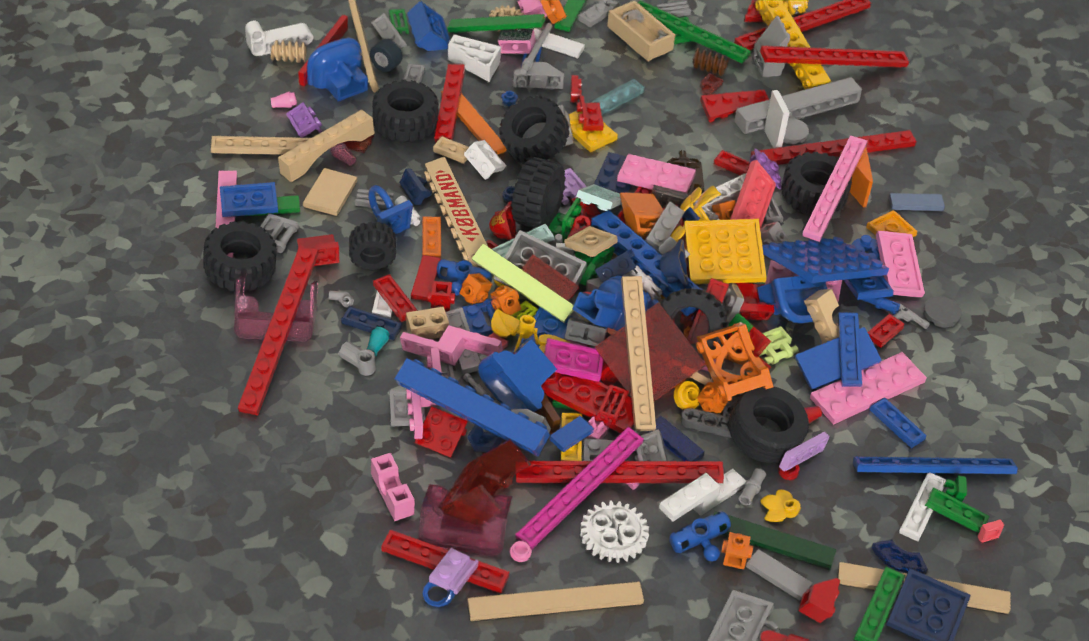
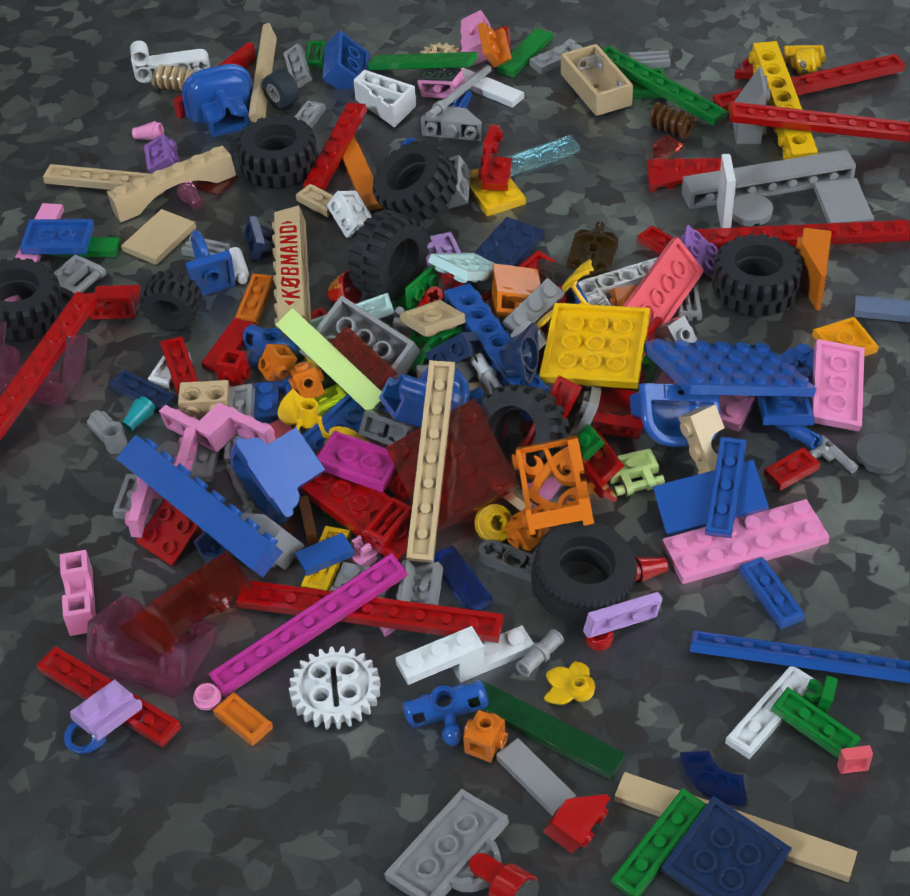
camera: 20 degrees right, 0 degrees up
light grey arm [329,290,354,308] -> none
tan tile [467,582,644,621] -> none
bright pink plate [617,154,696,197] -> none
bright pink plate [802,135,867,242] -> none
none -> orange tile [213,692,273,747]
none -> light grey tile [814,178,874,223]

